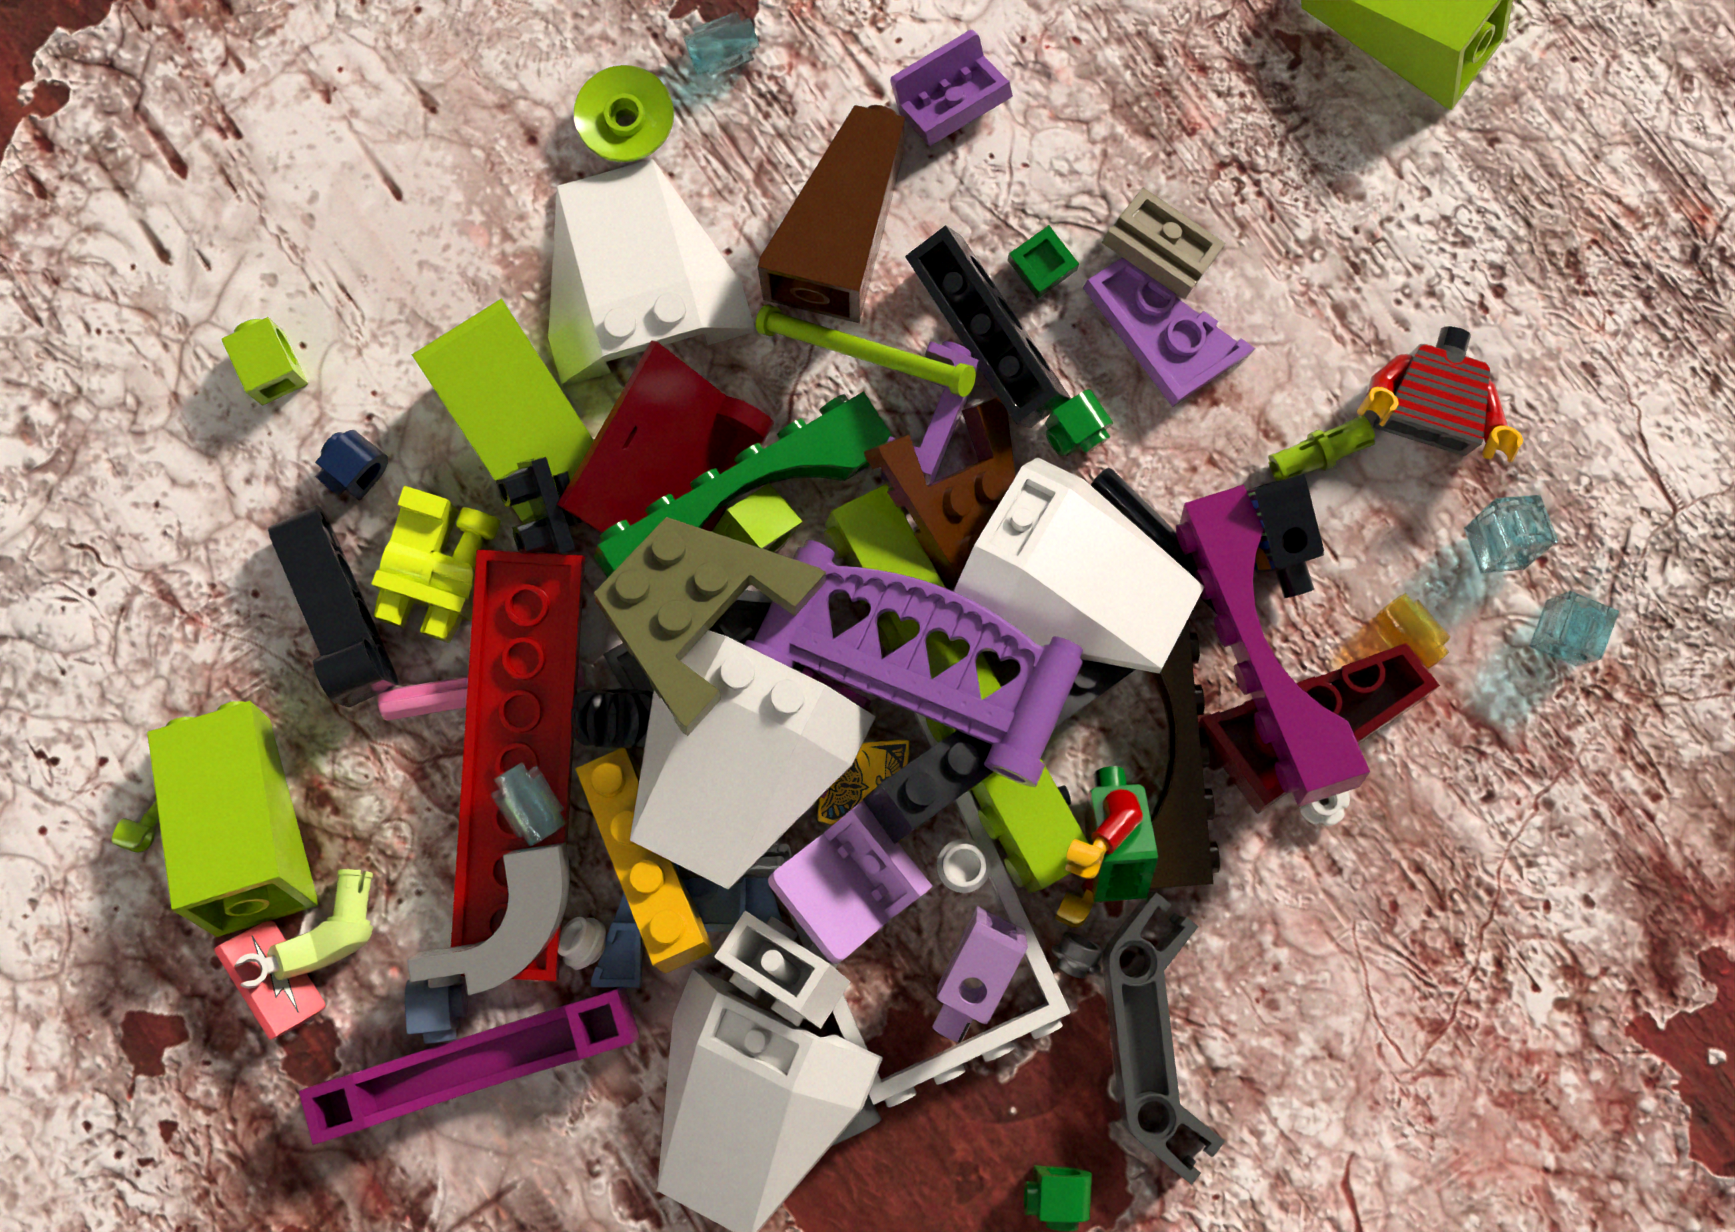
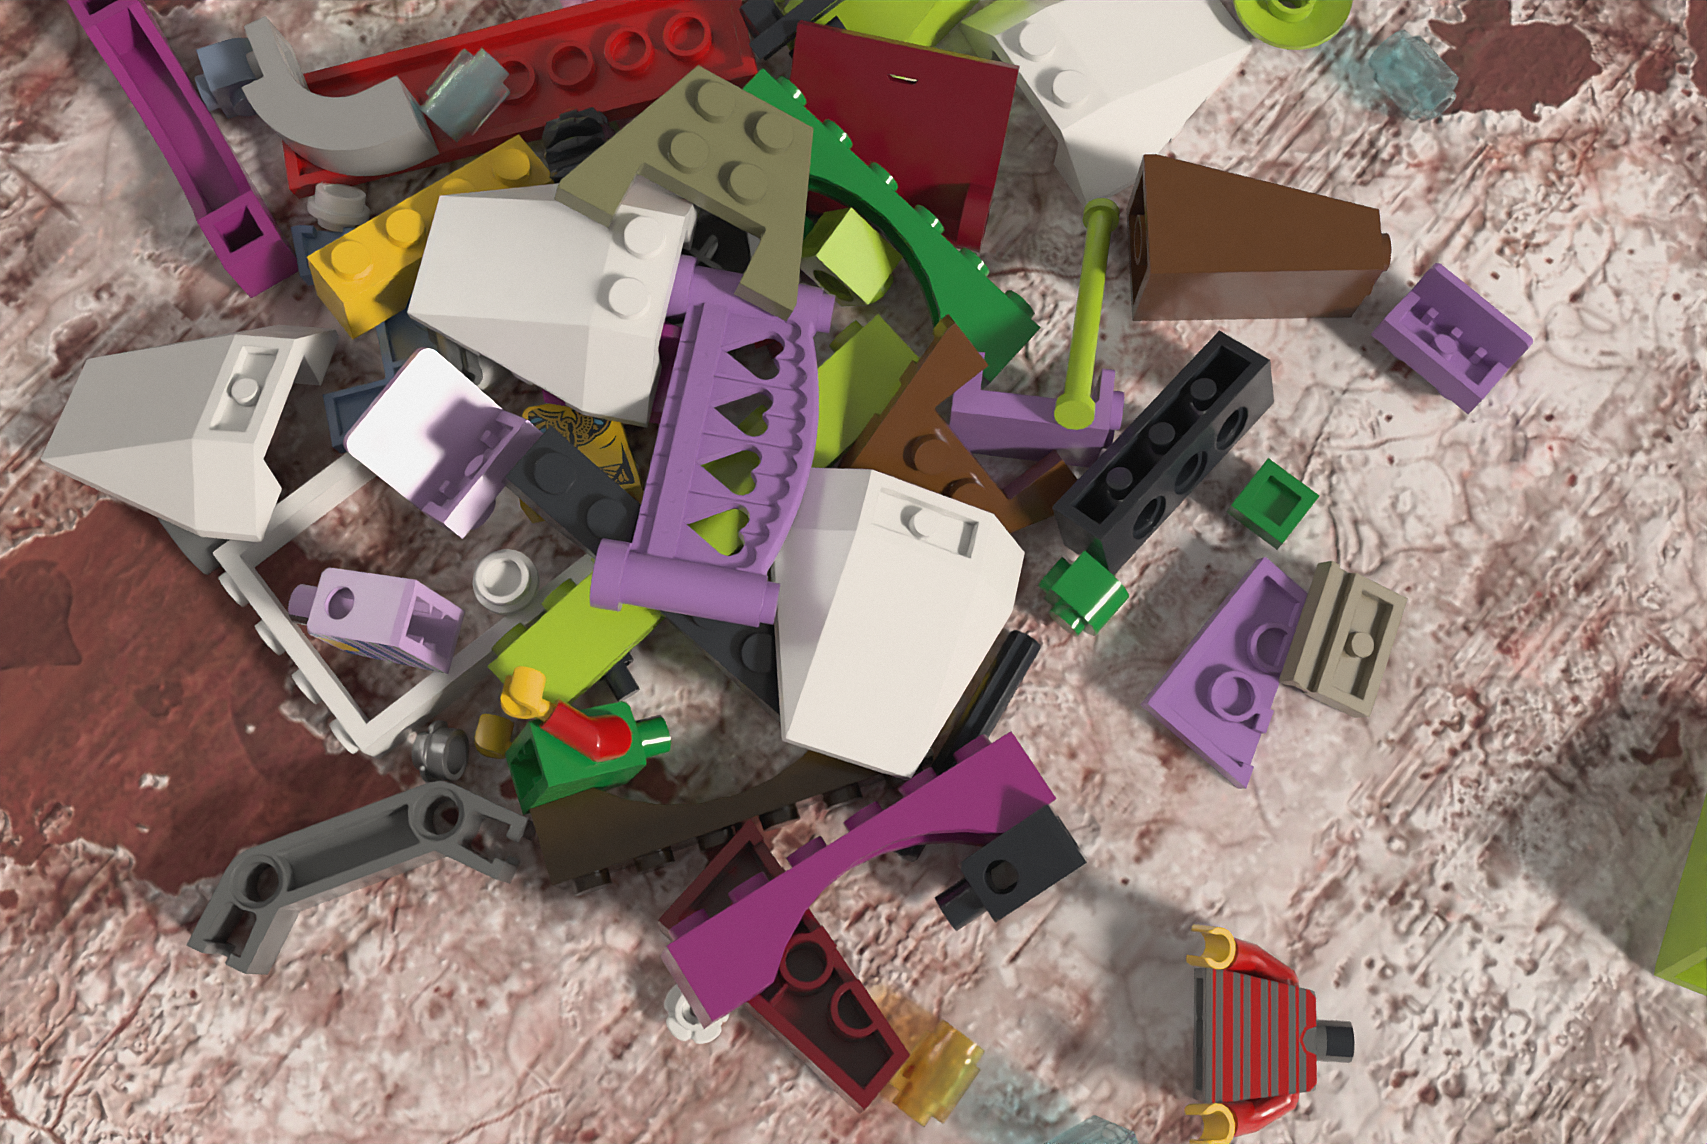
camera: 80 degrees right, 5 degrees down
white brick [714,911,850,1029] -> none
green plate [1023,1165,1092,1231] -> none
lime pin [1268,416,1375,481] -> none

